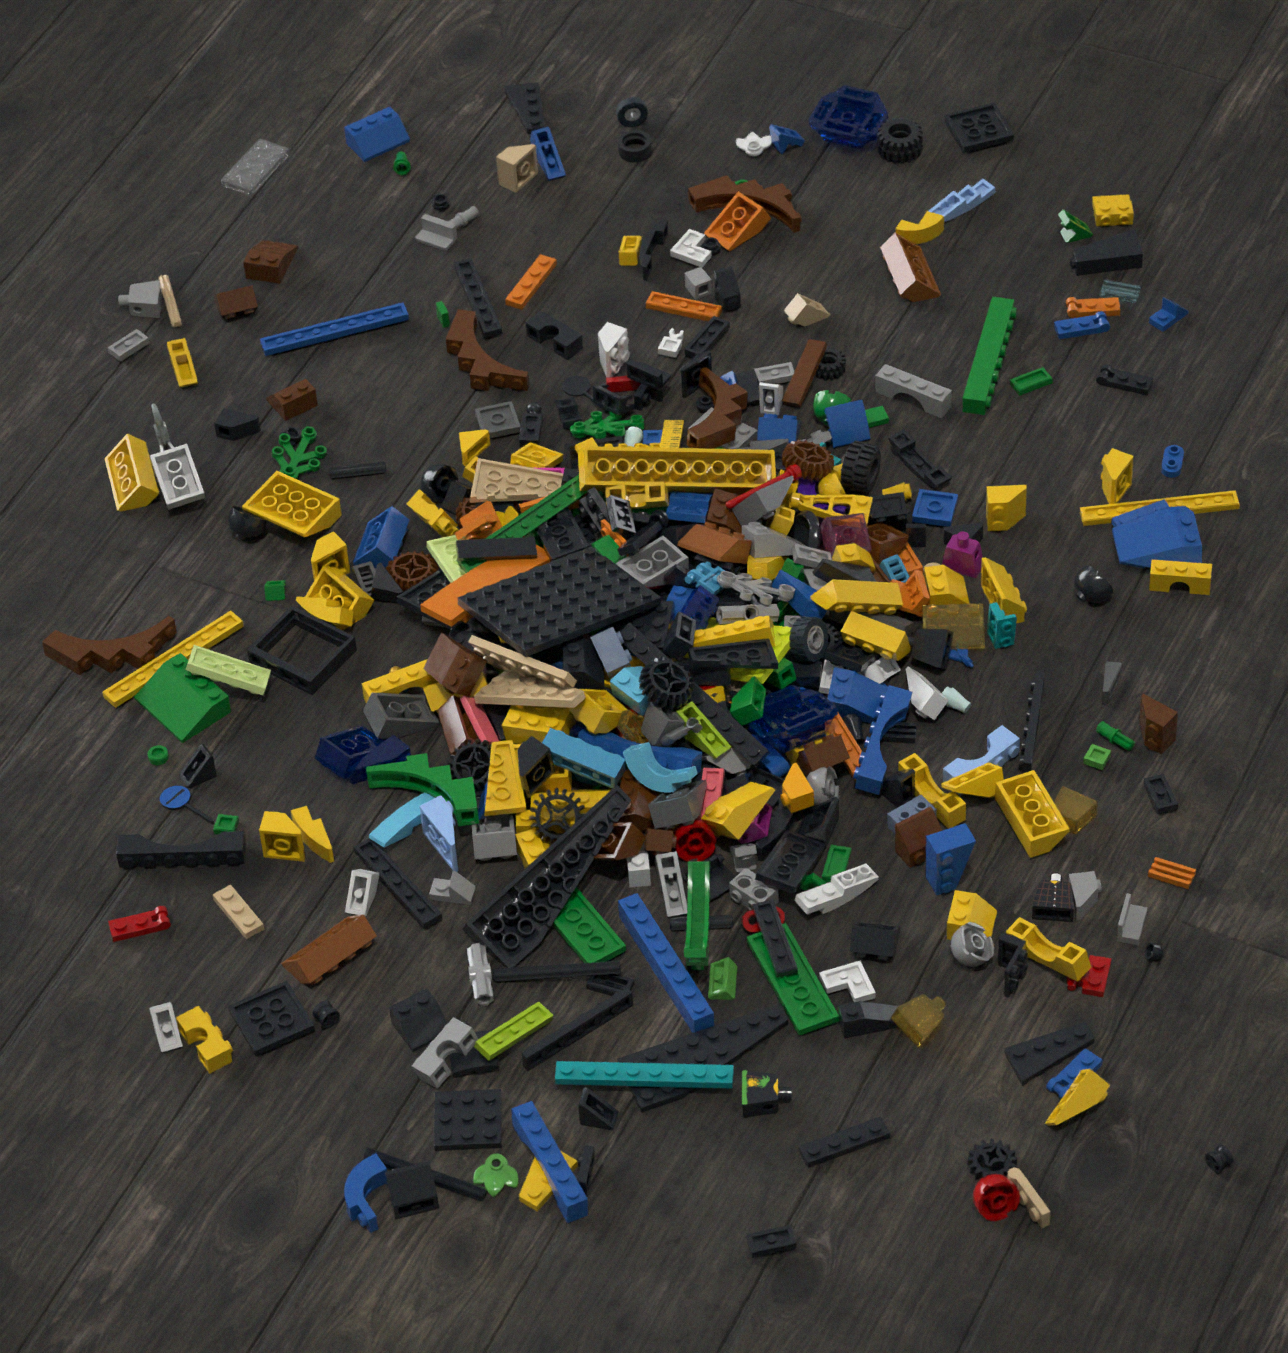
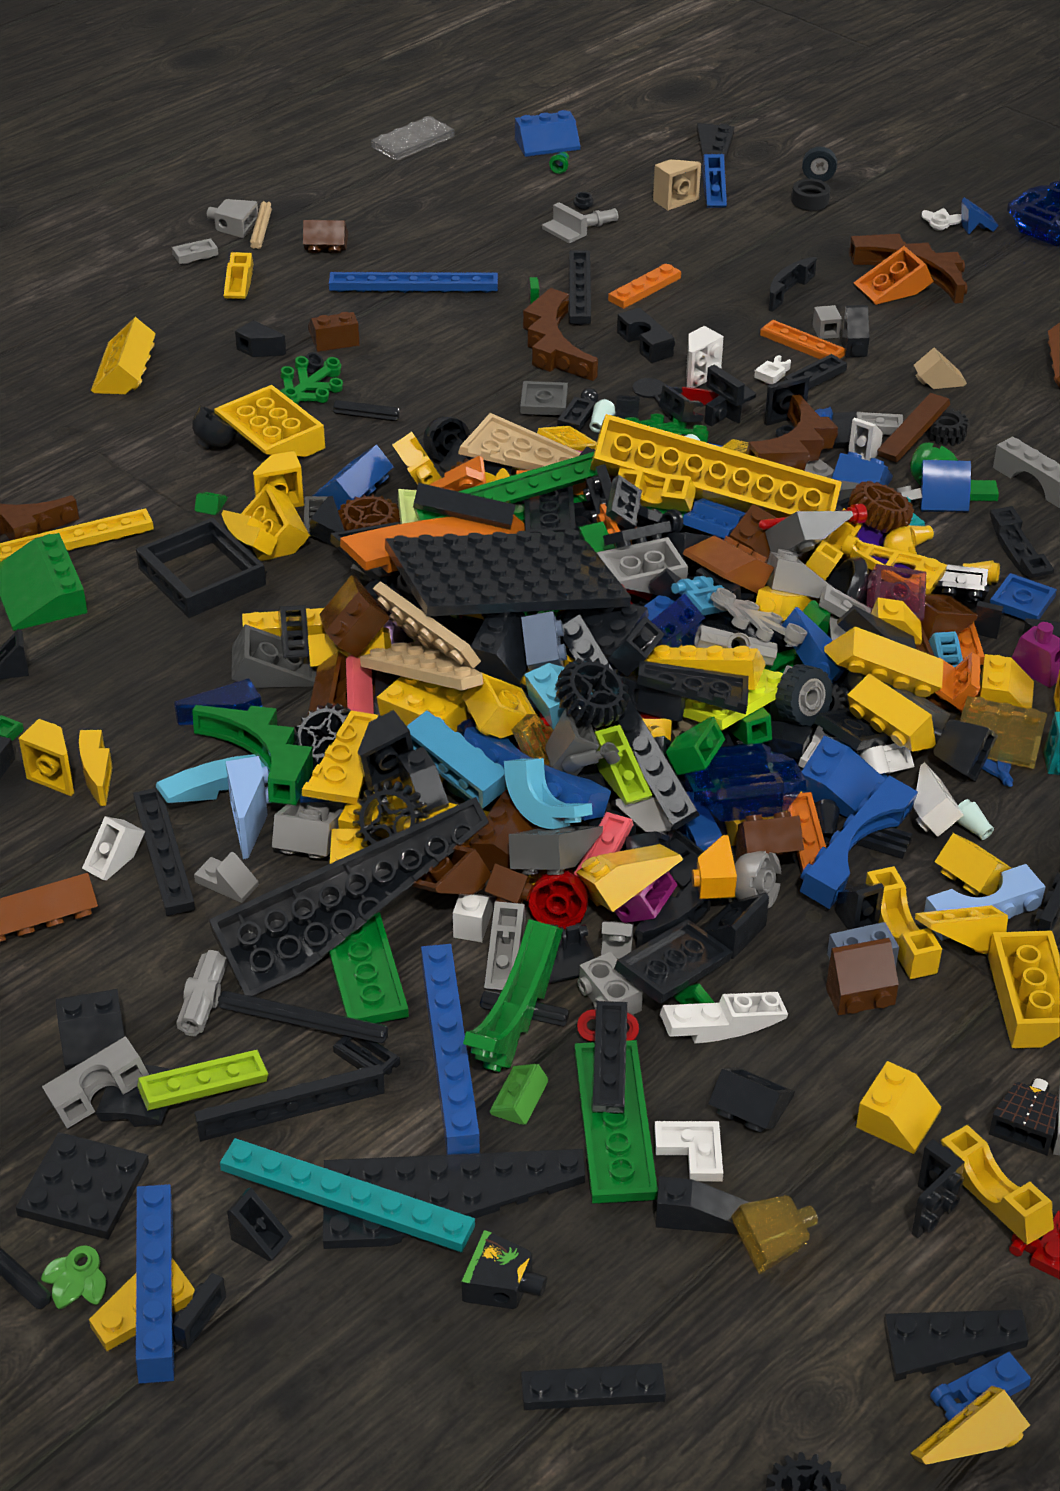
camera: 15 degrees right, 5 degrees down
white slope [150,403,205,510] -> none
yellowish green plate [186,645,271,695] -> none
reddish brown slope [243,240,298,284] -> none
clear blue slope [315,725,391,779] -> none
yellow slope [459,429,490,466] -> none
yellow slope [619,236,642,266] -> none
white plate [670,229,712,267] -> none
black plate [702,237,720,254] -> none
green tile [822,845,852,882] -> none
black tyre [841,441,881,494] -> none
blue wedge [926,823,976,895] -> none
light grey cylinder [951,922,994,967] -> none
none -> black slope [278,605,310,658]
none -> black slope [398,747,449,814]
none -> light aqua cone [589,399,615,433]
none -> yellow slope [935,833,1012,896]

